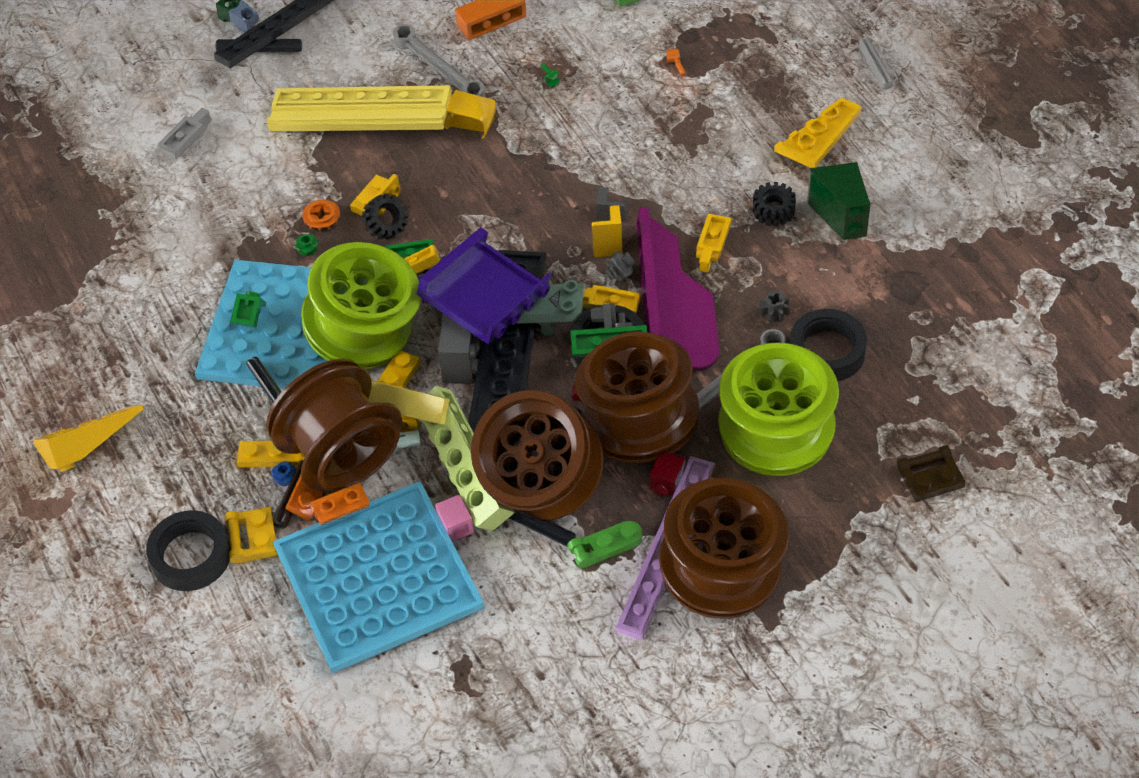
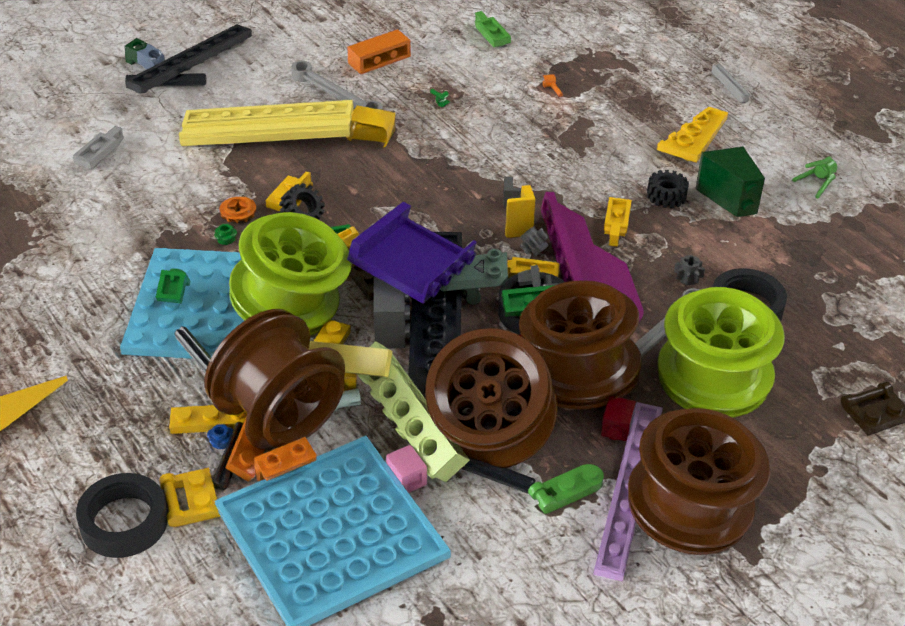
camera: 10 degrees left, 10 degrees down
none -> bright green plant [792,156,837,199]

